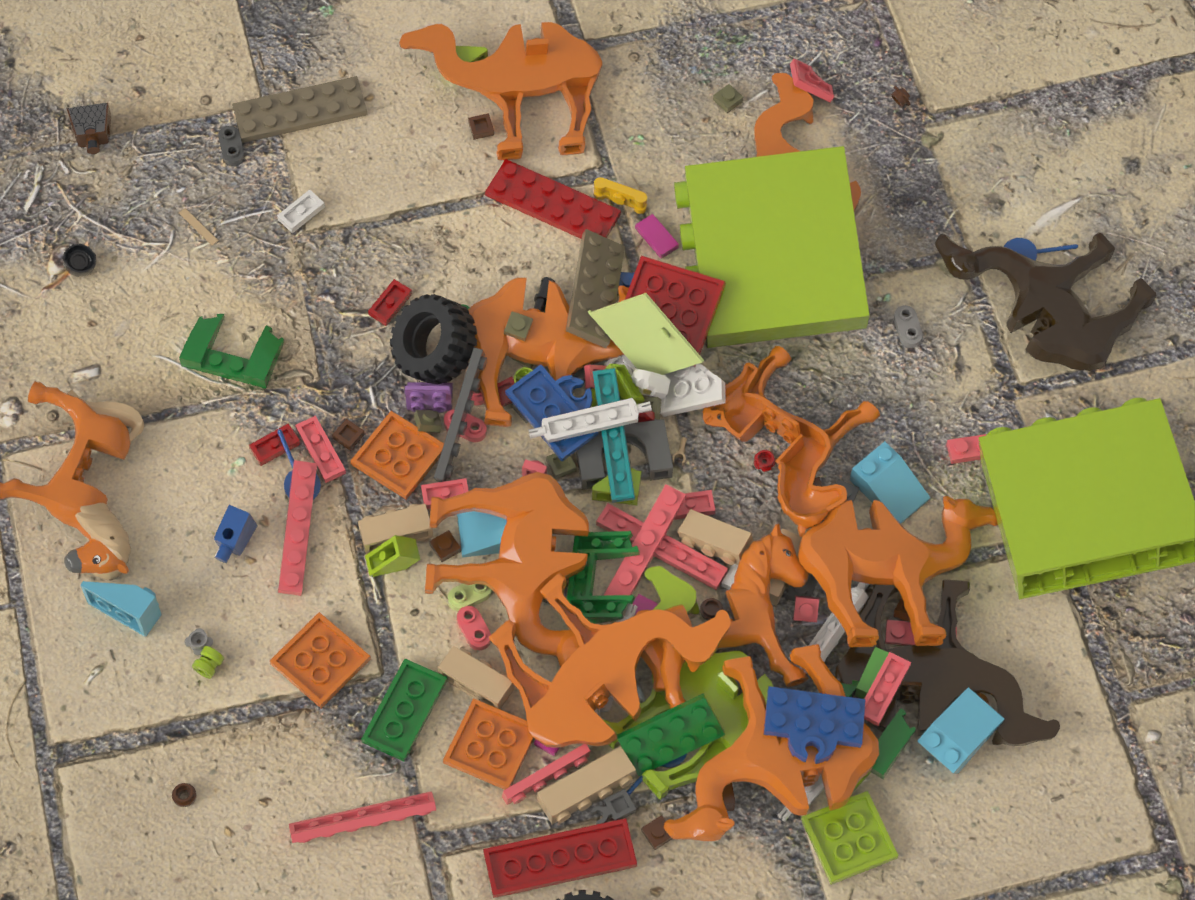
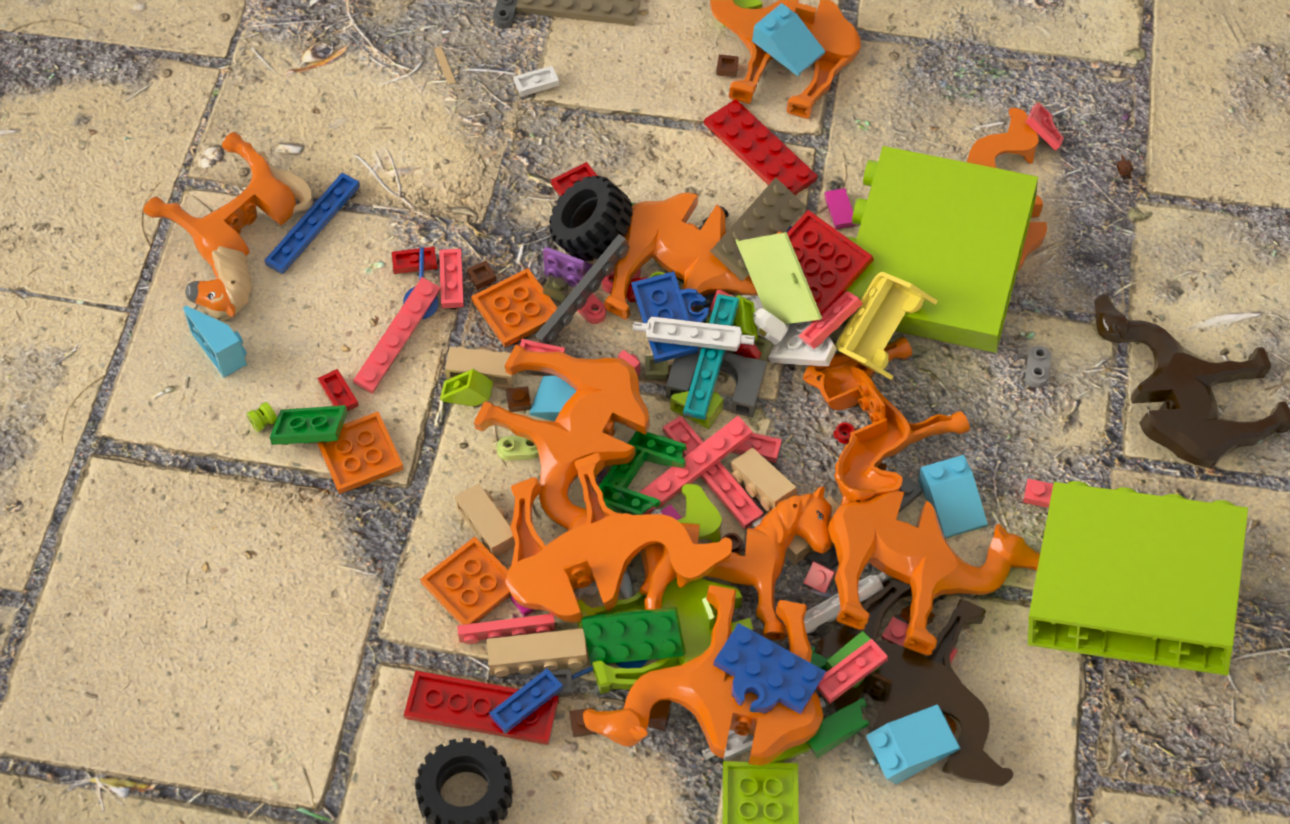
camera: 25 degrees right, 5 degrees down
black hair [63,243,96,277] -> none
reddish brown plate [172,783,197,807] -> none
green wedge [179,313,285,389] -> none
light grey plate [185,628,213,655] -> none
blue torso [214,504,258,563] -> none
coral plate [289,791,436,843] -> none
green plate [361,659,448,762] -> none
coral plate [457,606,491,650] -> none
olive plate [504,311,533,341] -> none
yellow plate [594,177,647,214] -> none
tan hand [672,437,687,466] -> none
olive plate [713,84,744,113] -> none
blue piece [1004,238,1078,261] -> none
none -> blue plate [264,173,360,274]
none -> green plate [269,405,348,445]
none -> red plate [318,369,359,412]
none -> blue plate [489,668,563,734]
none -> medium azure slope [752,3,825,76]
none -> coral plate [799,291,863,349]
none -> light yellow windscreen [836,272,938,380]

